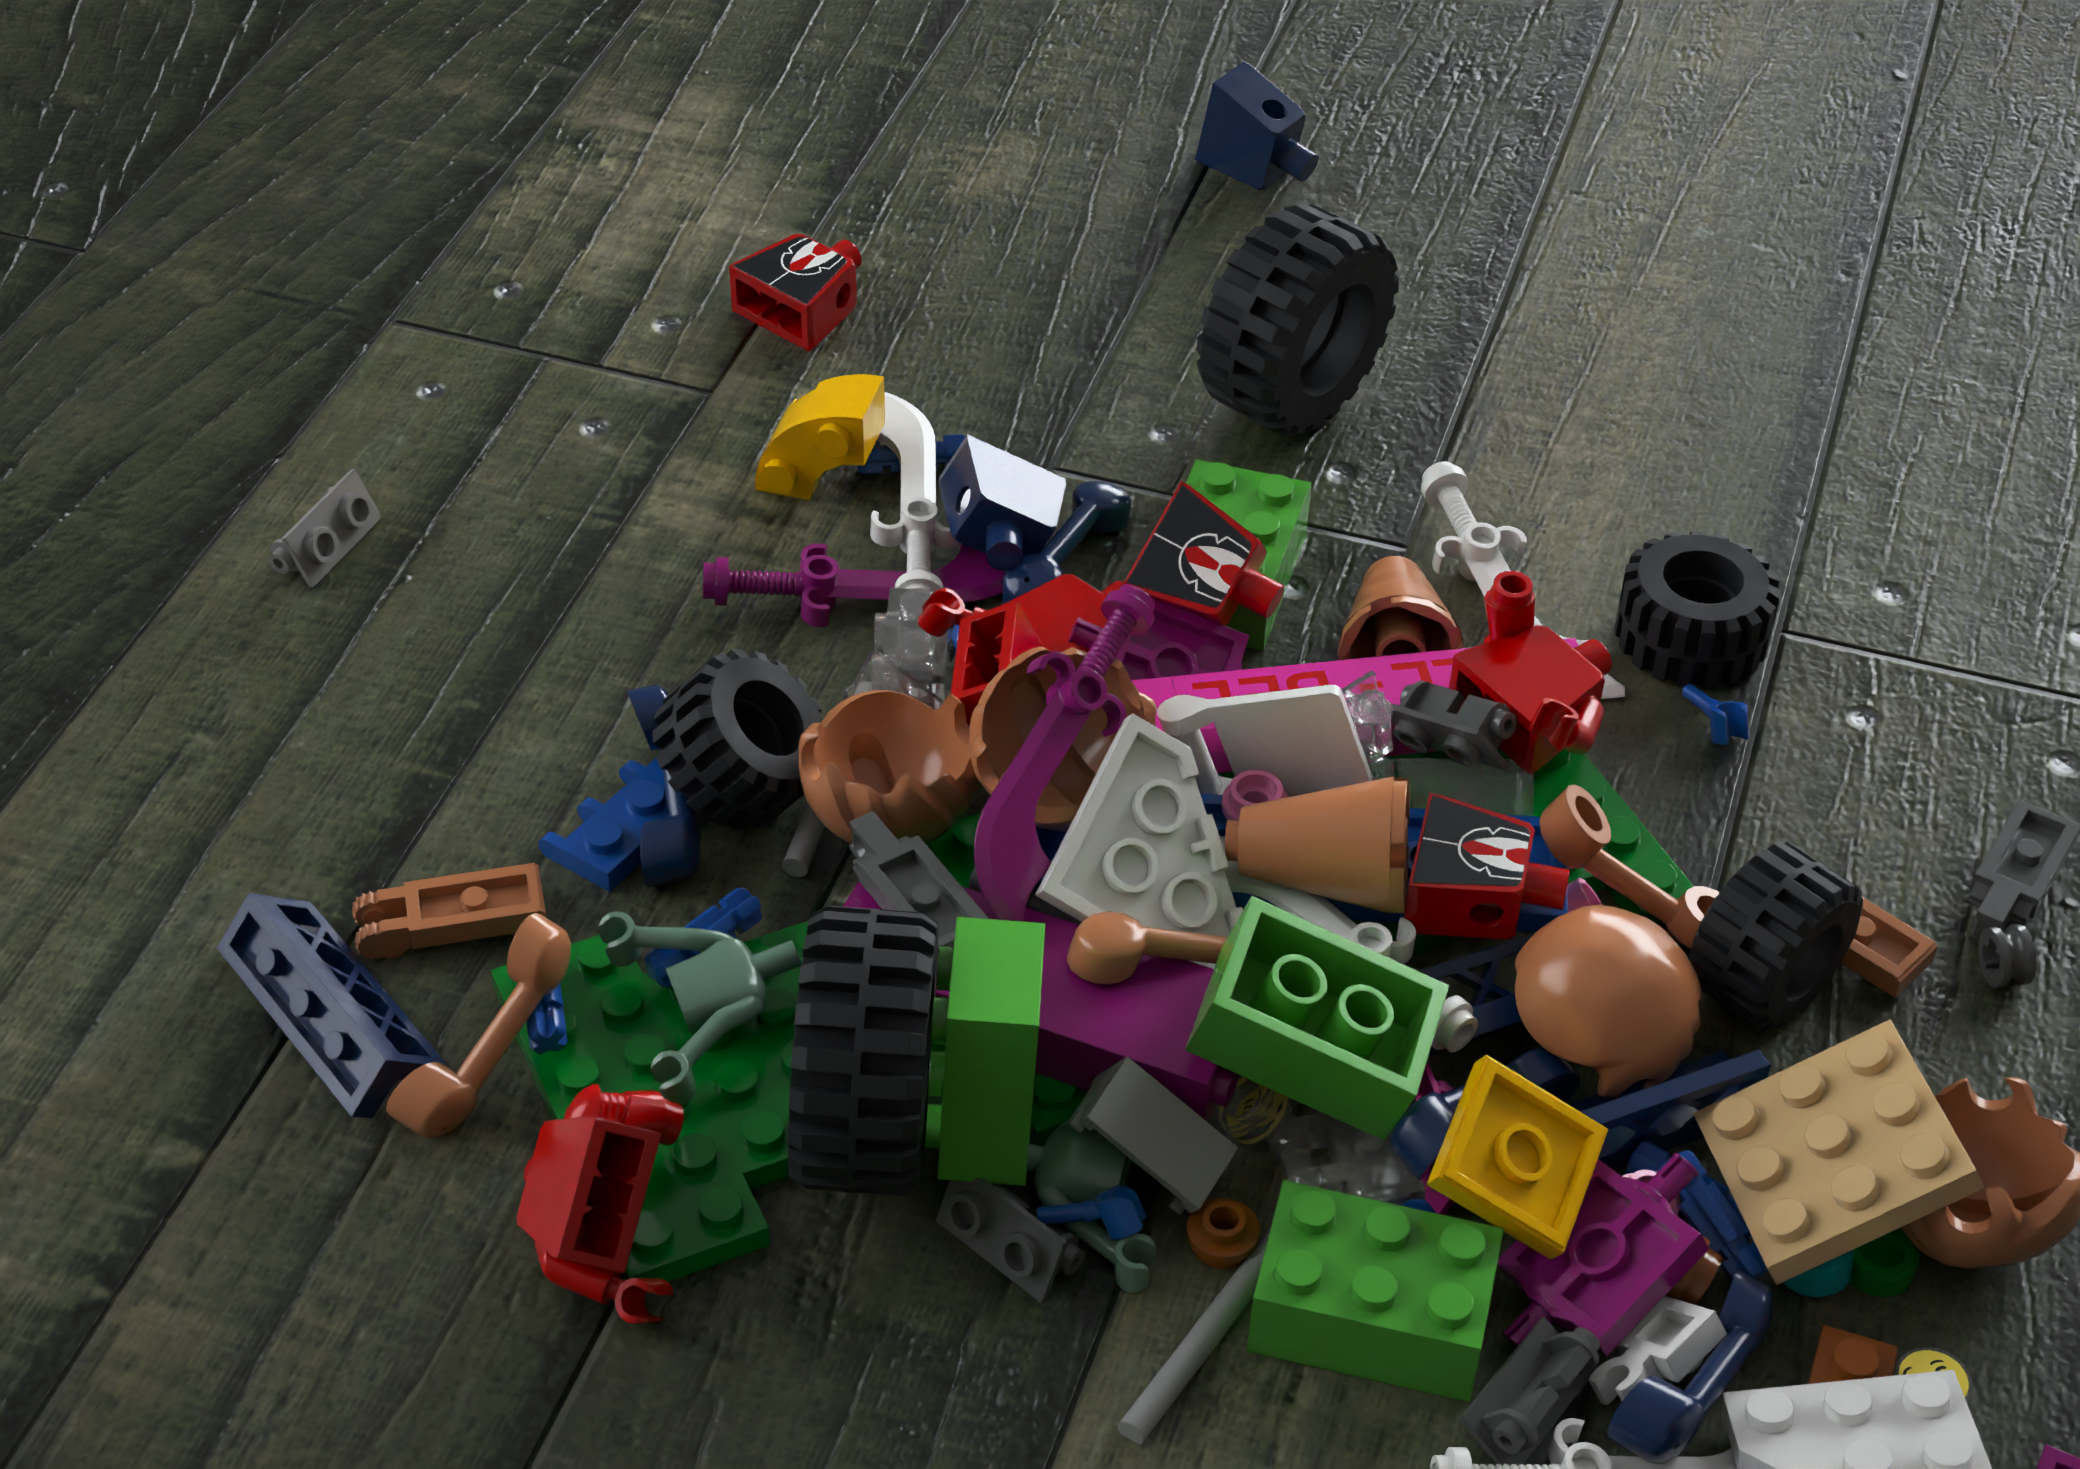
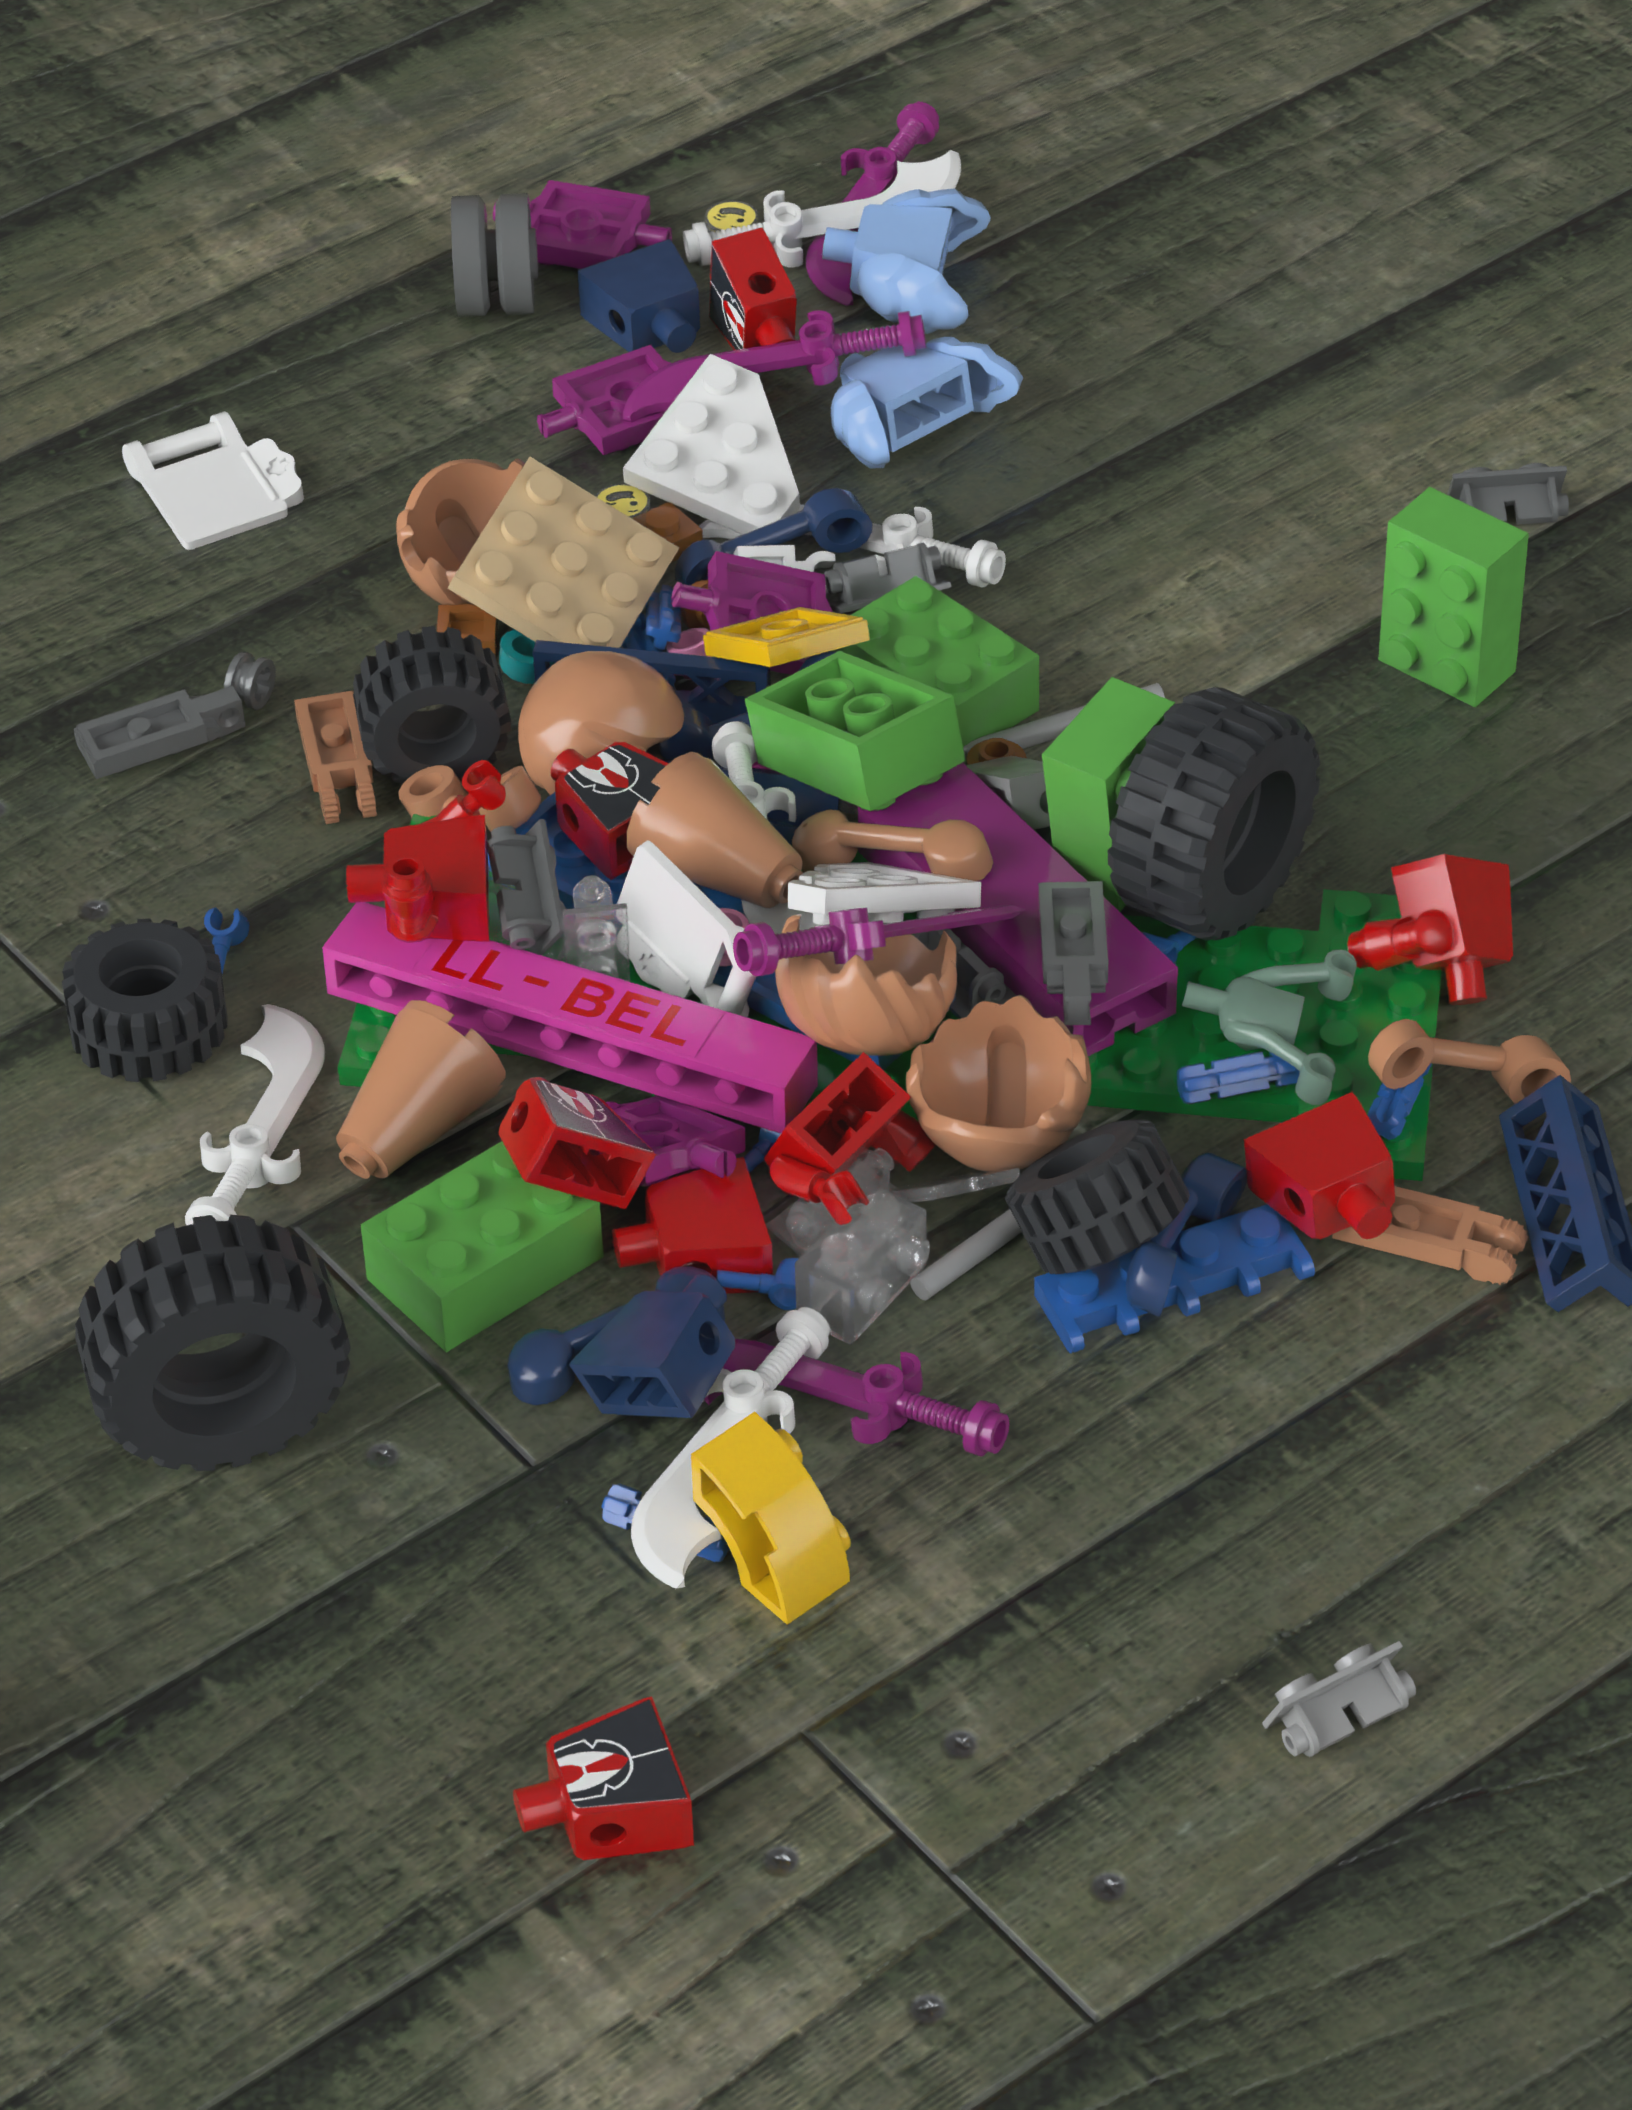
camera: 145 degrees left, 0 degrees up
none -> red torso [1244,1092,1395,1239]

